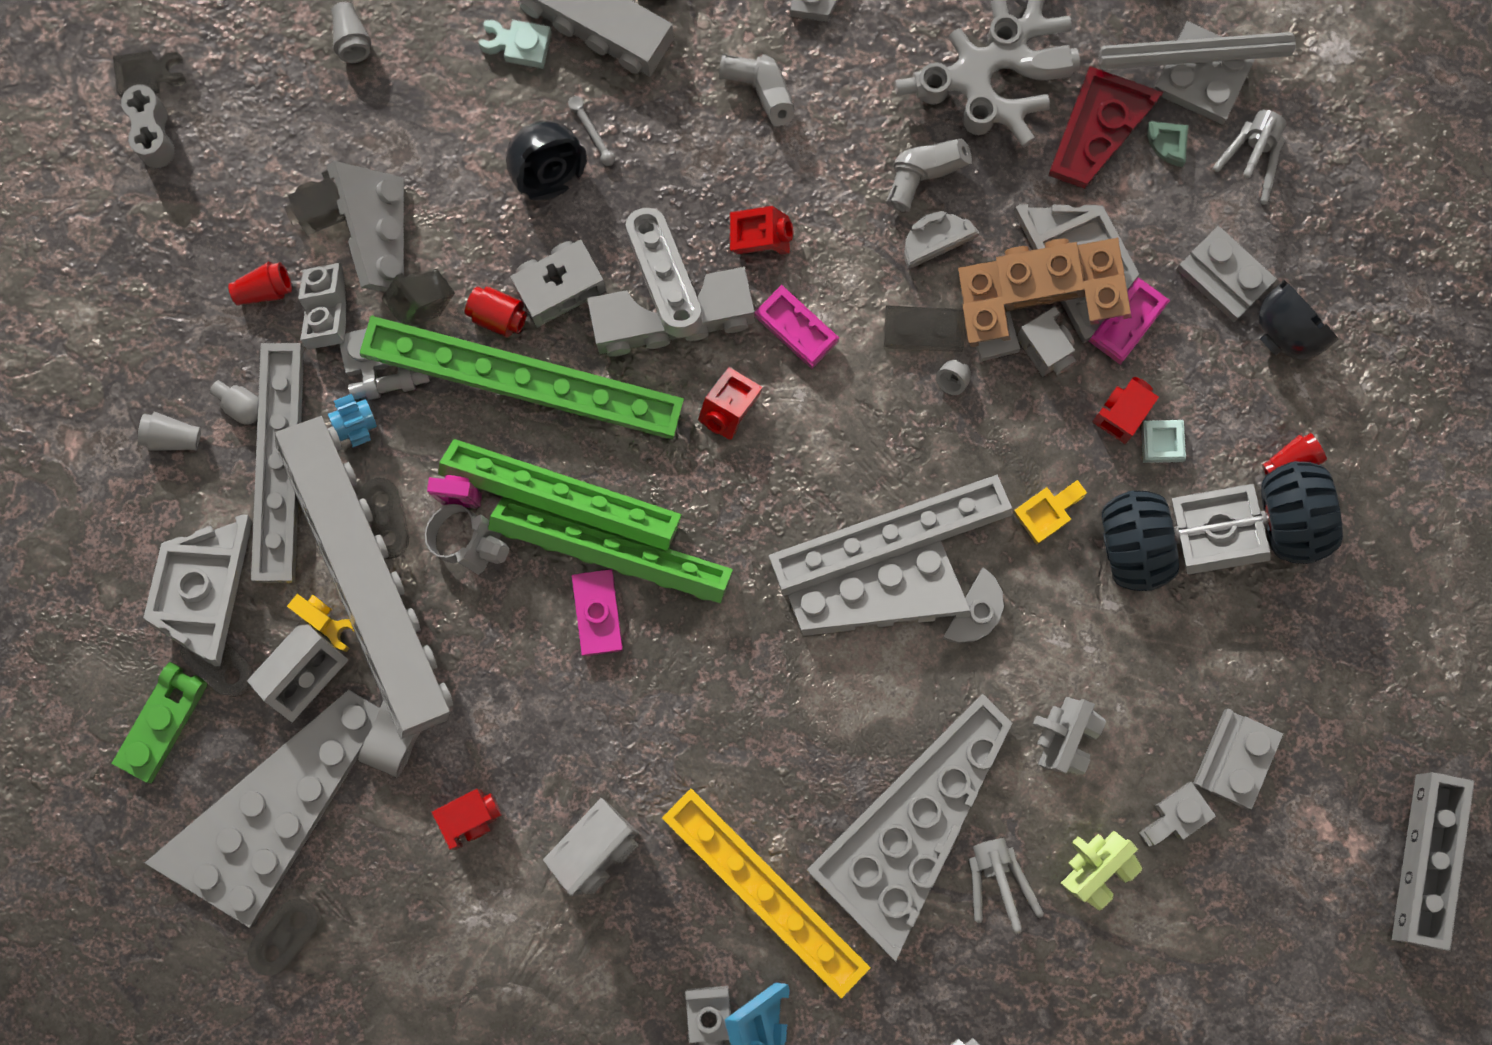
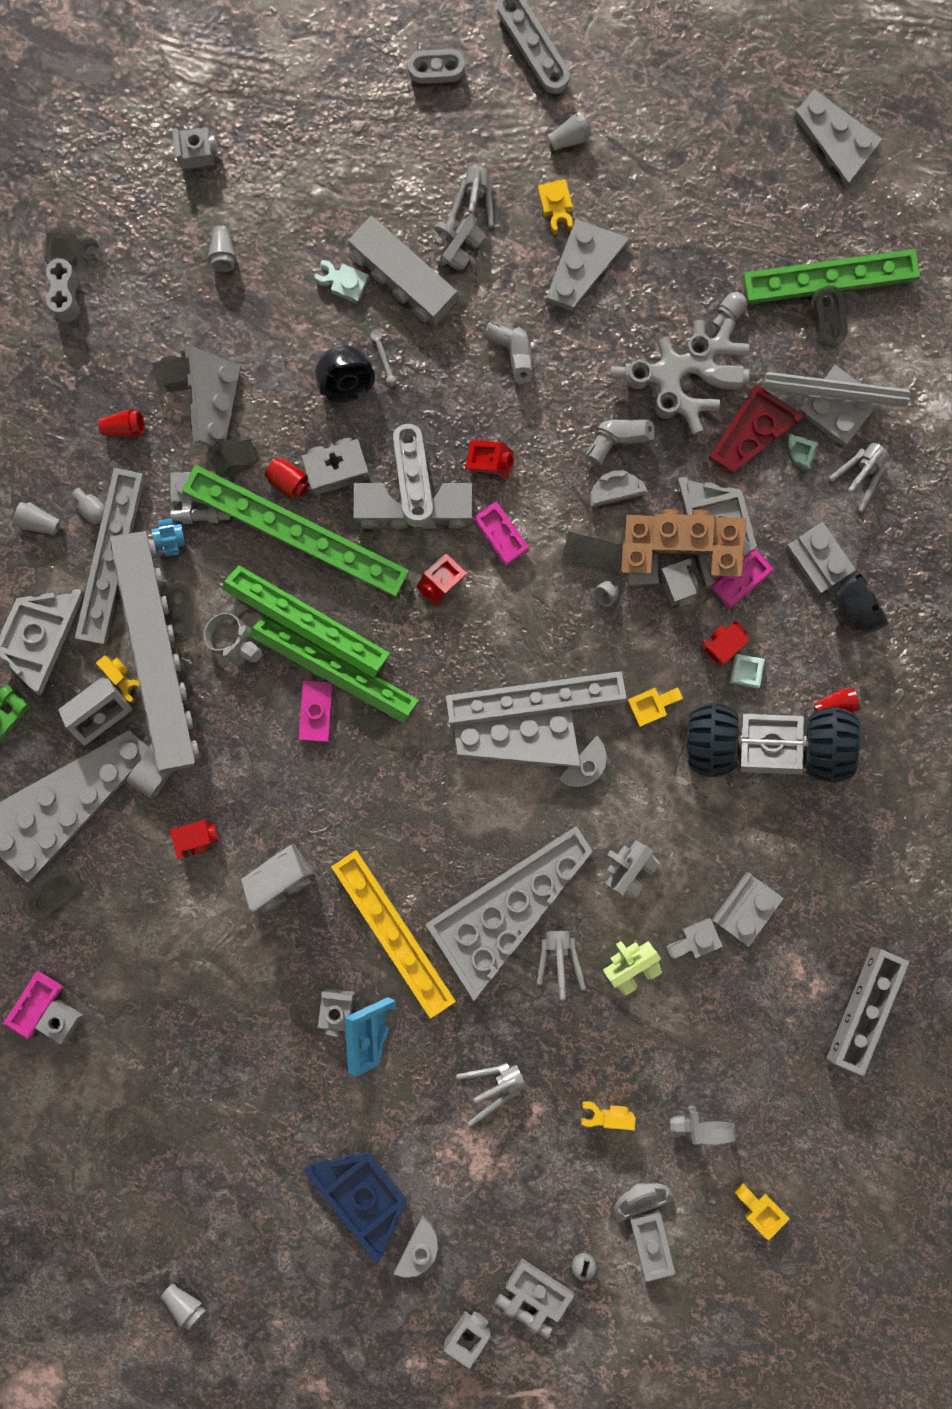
camera: 10 degrees right, 5 degrees up
light grey slope [298,263,346,350] -> none
dark pink plate [427,475,482,509] -> none

